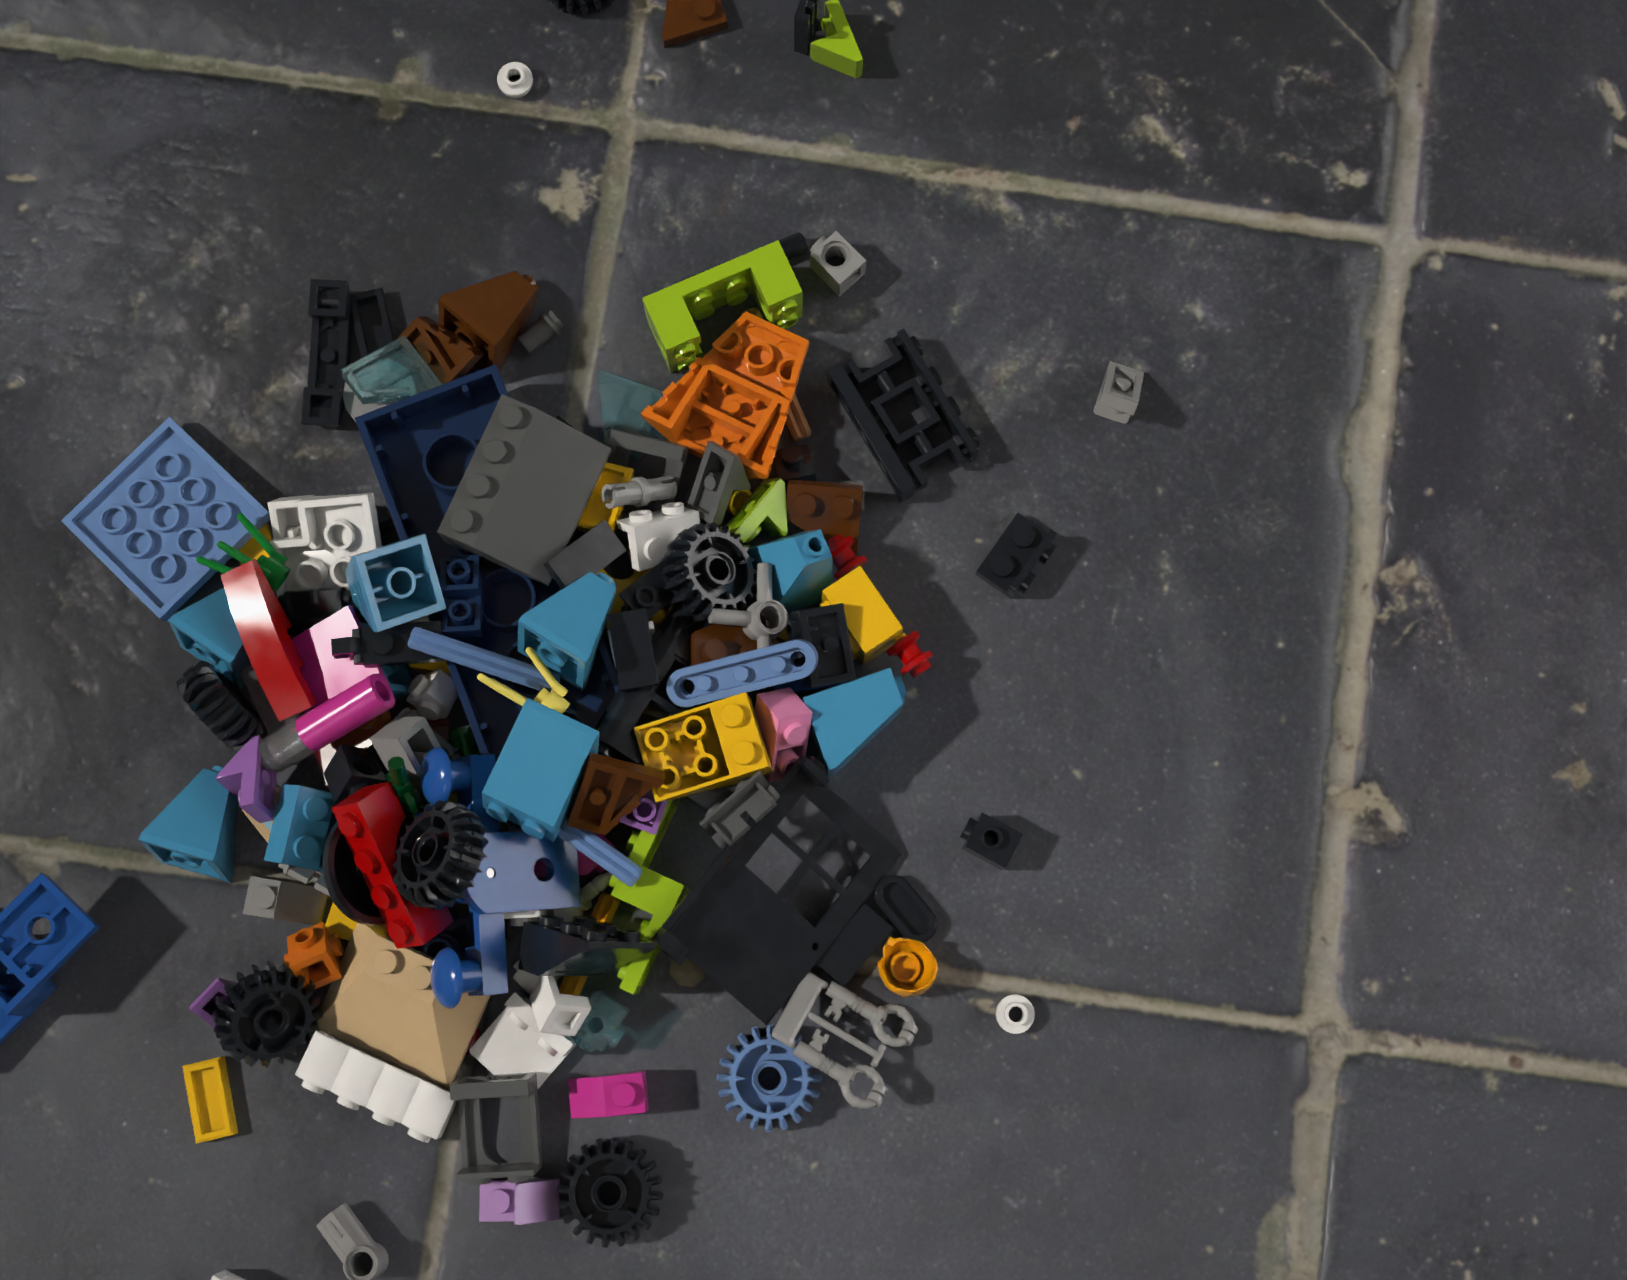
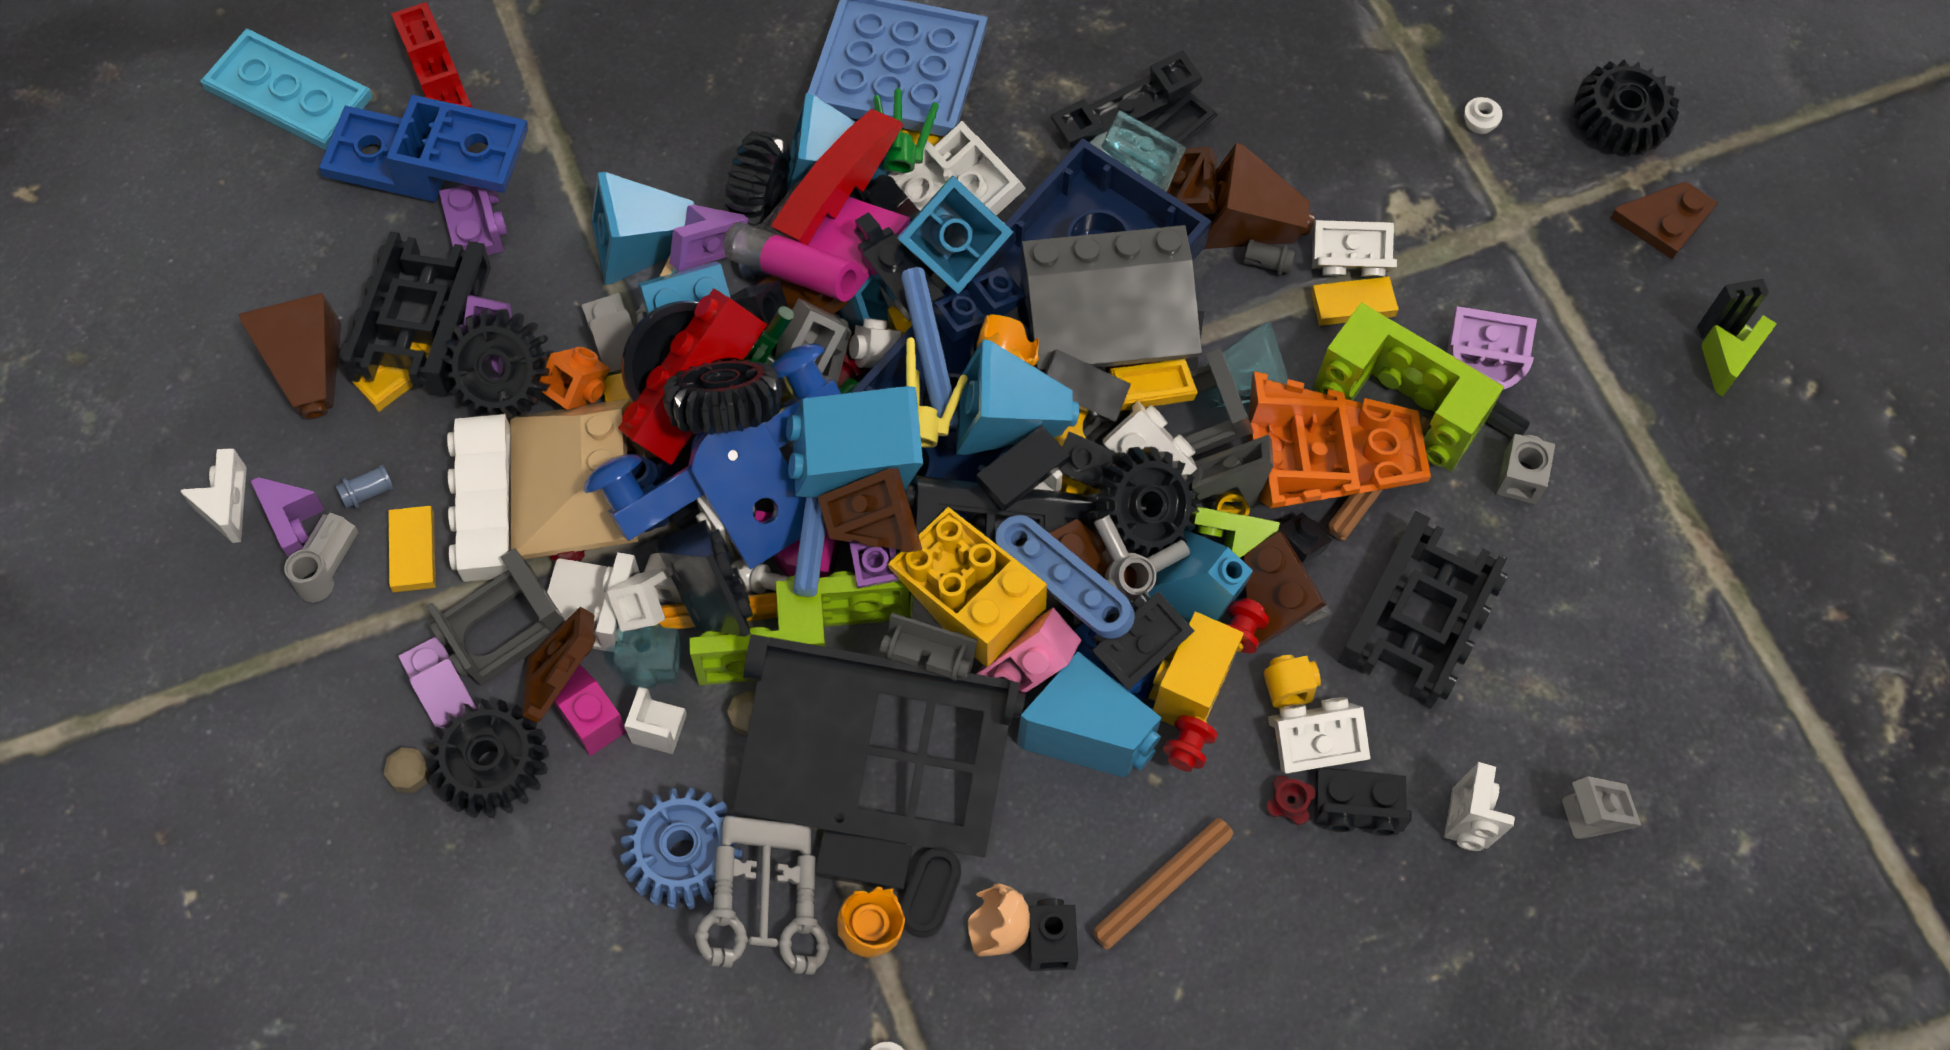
camera: 60 degrees right, 15 degrees down
light grey pin [601,475,677,509] -> none
none -> reddish brown slope [239,293,341,419]
none -> medium lavender slope [251,477,325,557]
none -> sand blue pin [336,465,394,509]
none -> black fence [340,232,491,397]
none -> dark tan tile [383,747,430,793]
none -> yellow tile [389,506,436,593]
none -> medium lavender bracket [439,184,508,255]
none -> reddish brown wing [523,606,596,723]
none -> white panel [625,687,687,754]
none -> light nougat hair [968,884,1030,957]
none -> light orange hair [977,314,1039,367]
none -> medium nougat axle [1092,818,1234,950]
none -> yellow plate [1263,655,1321,708]
none -> dark red plate [1266,776,1316,825]
none -> white bracket [1268,697,1370,774]
none -> yellow tile [1311,276,1399,326]
none -> white bracket [1312,220,1397,278]
none -> white bracket [1444,762,1515,851]
none -> lavender slope [1447,306,1537,390]

